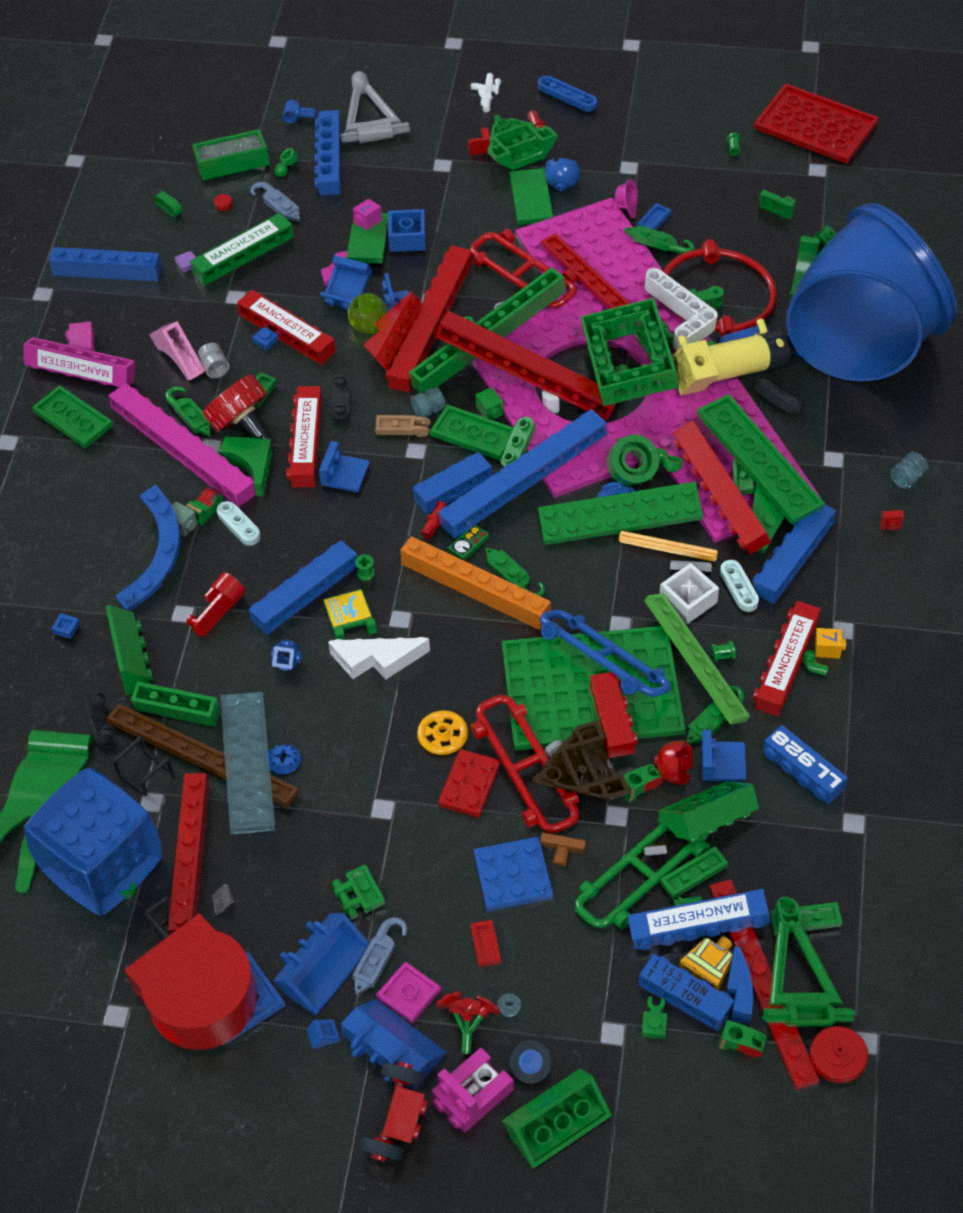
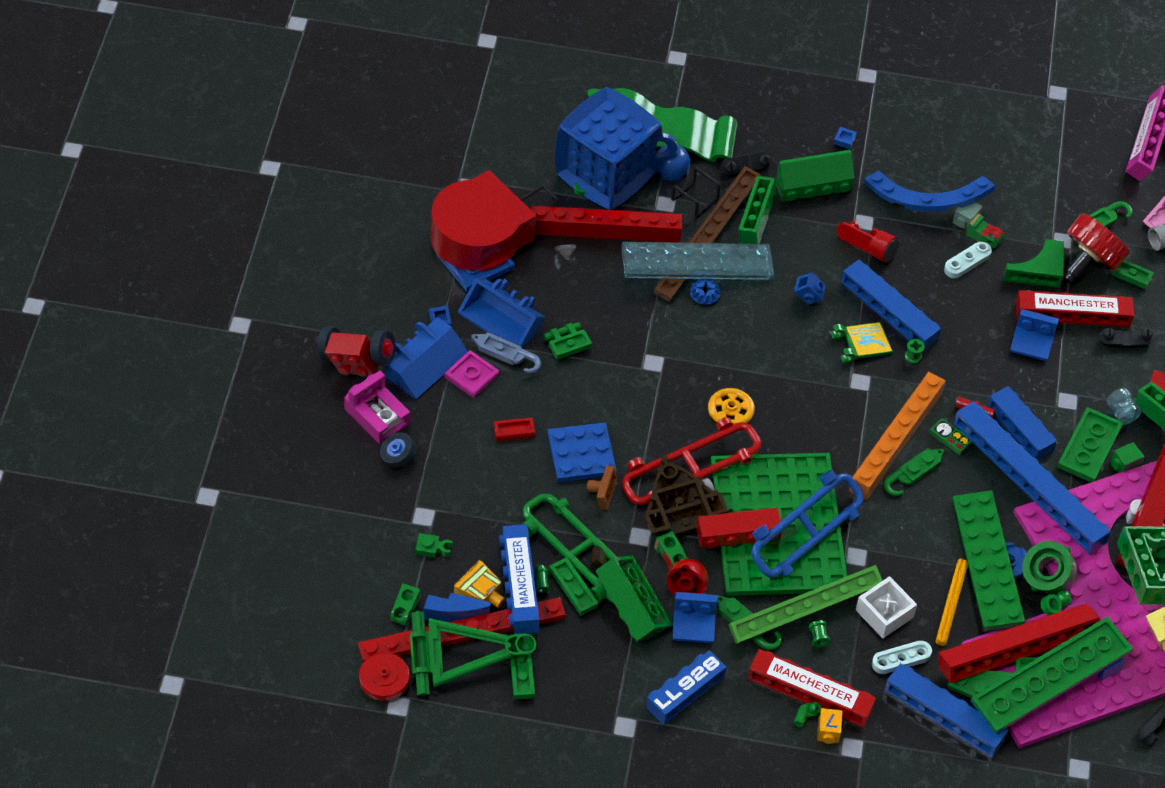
camera: 85 degrees right, 0 degrees up
green plate [32,385,113,449] -> none
dark pink brick [108,383,256,508] -> none
white slope [328,637,430,680] -> none
medium nougat hinge [375,415,430,437] -> none
red plant [436,991,500,1054] -> none
red plate [438,749,501,818] -> none
clear light blue plate [498,994,521,1017] -> none
green plate [500,417,536,467] -> none
green slope [502,1069,612,1169] -> none
blue brick [639,954,734,1032] -> none
light grey tile [670,560,712,572] -> none

